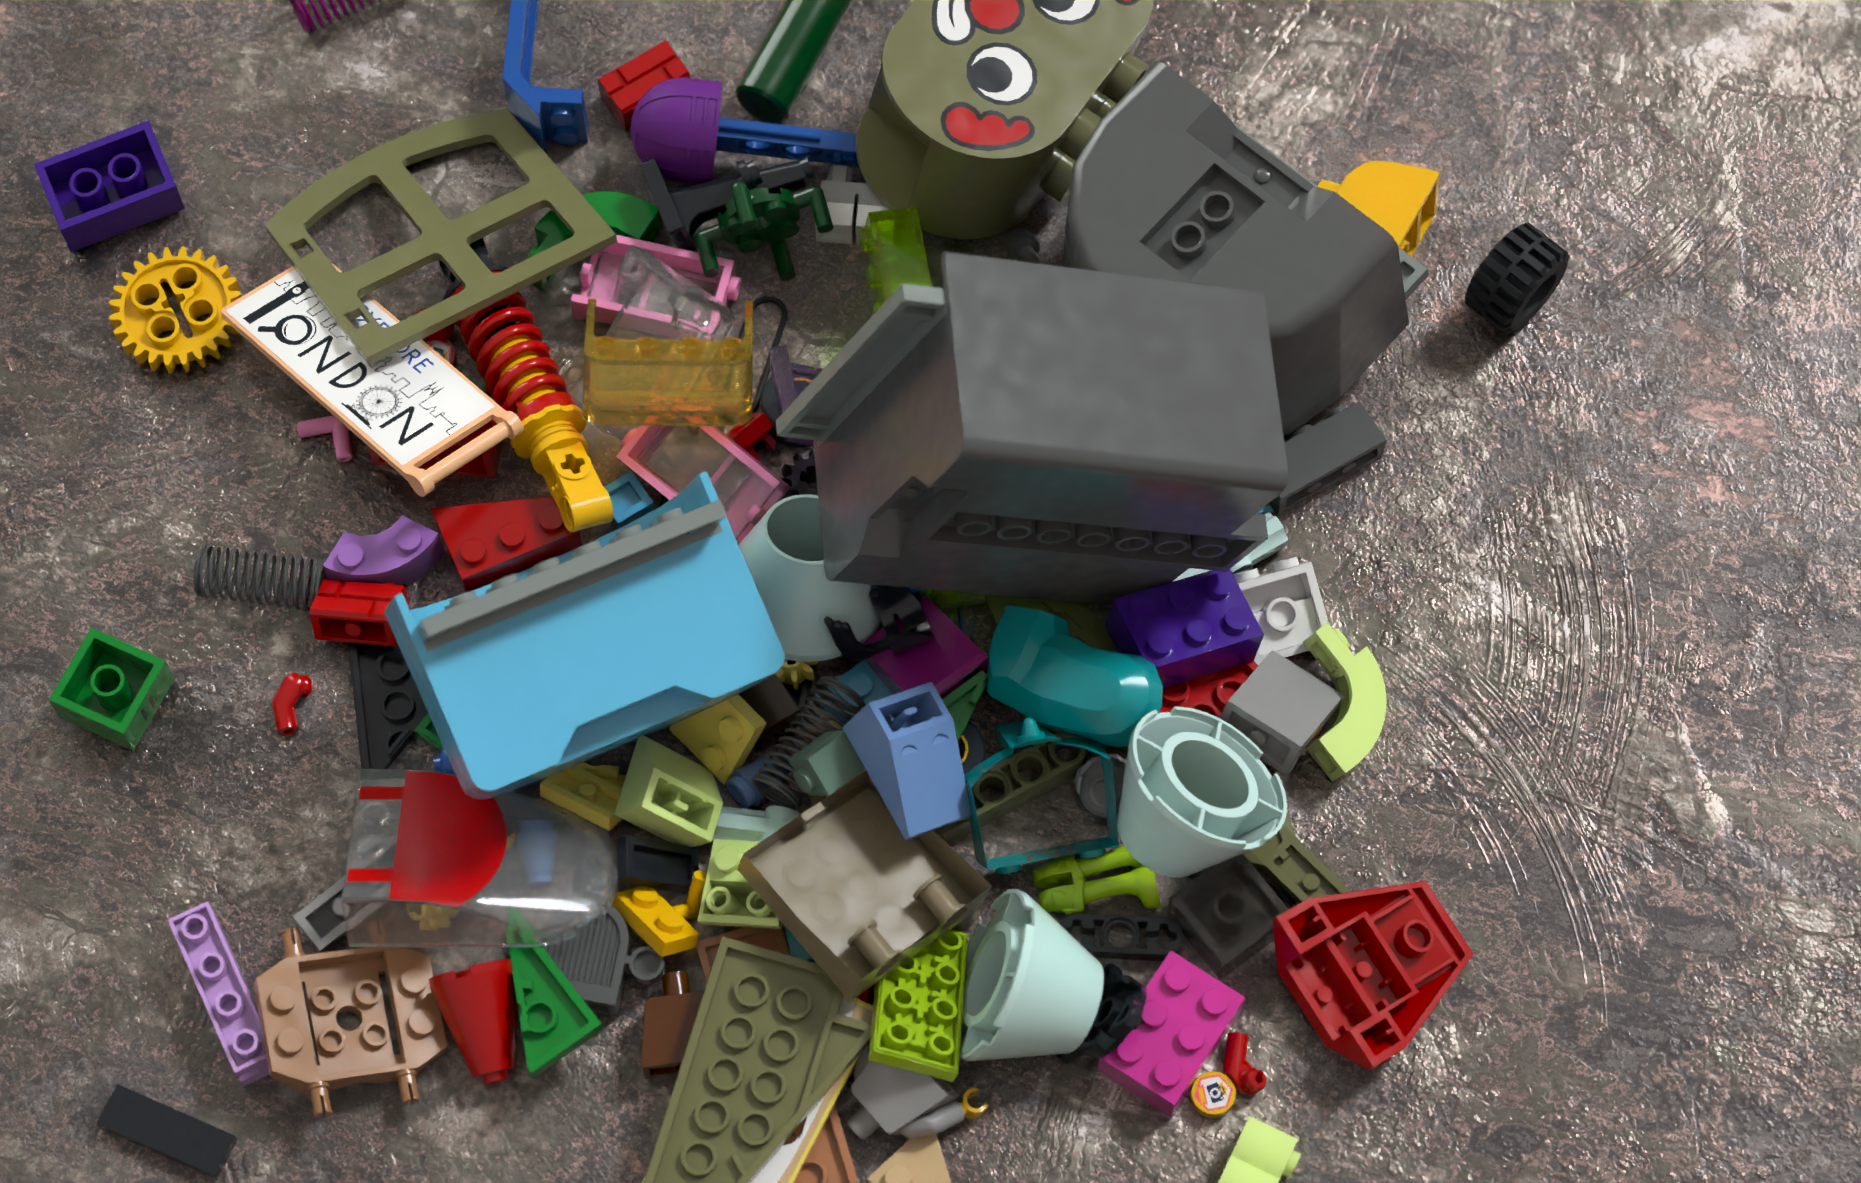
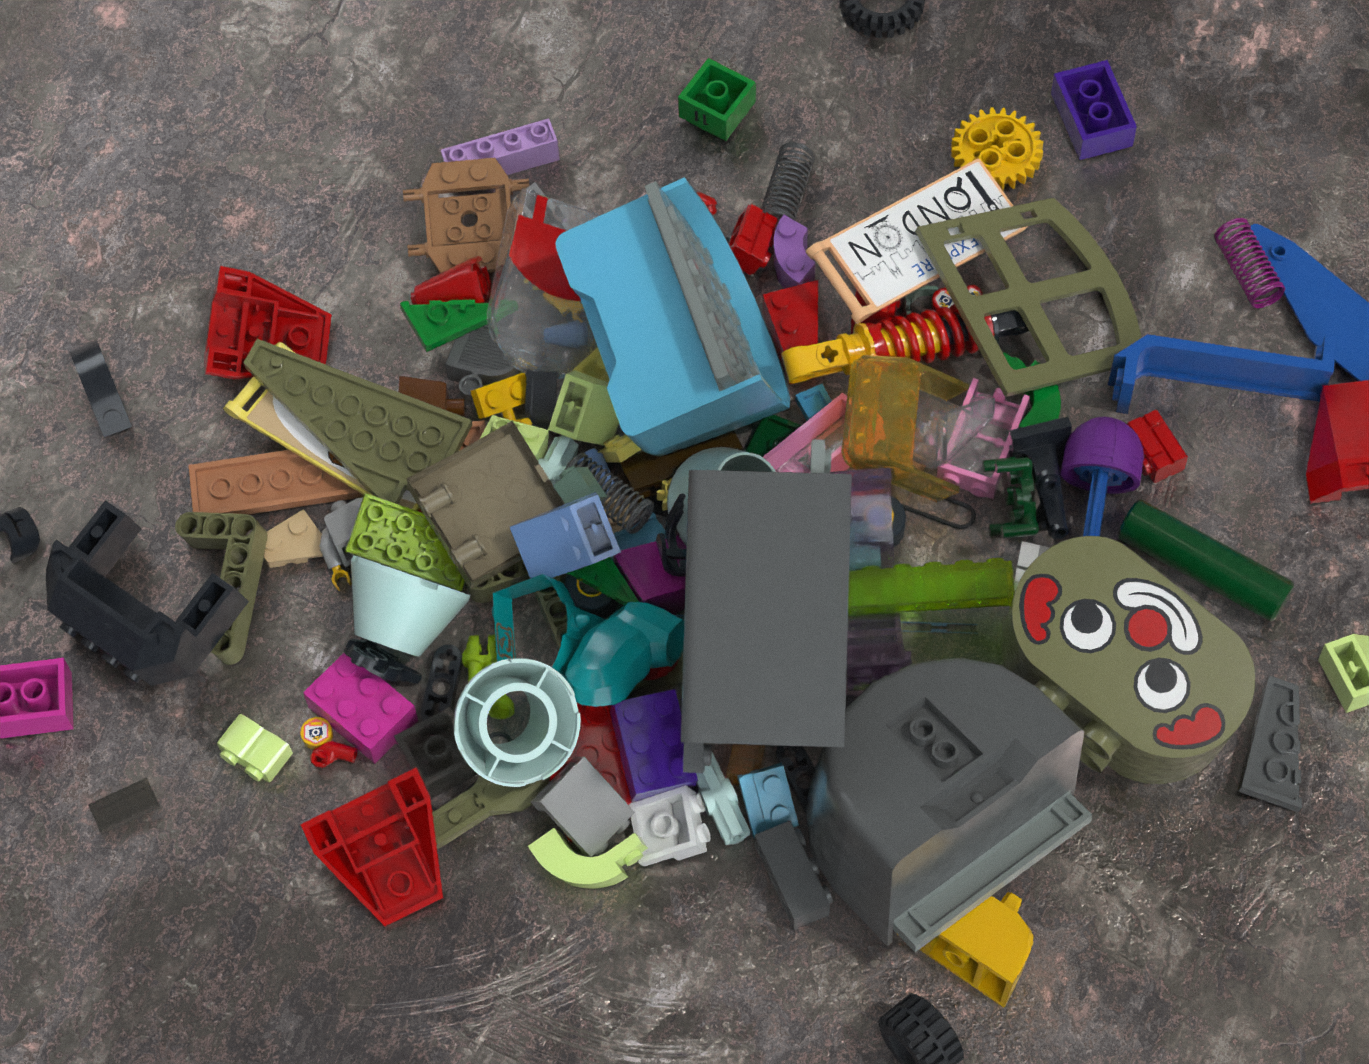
camera: 100 degrees right, 5 degrees down
black tile [96,1084,238,1179] -> none

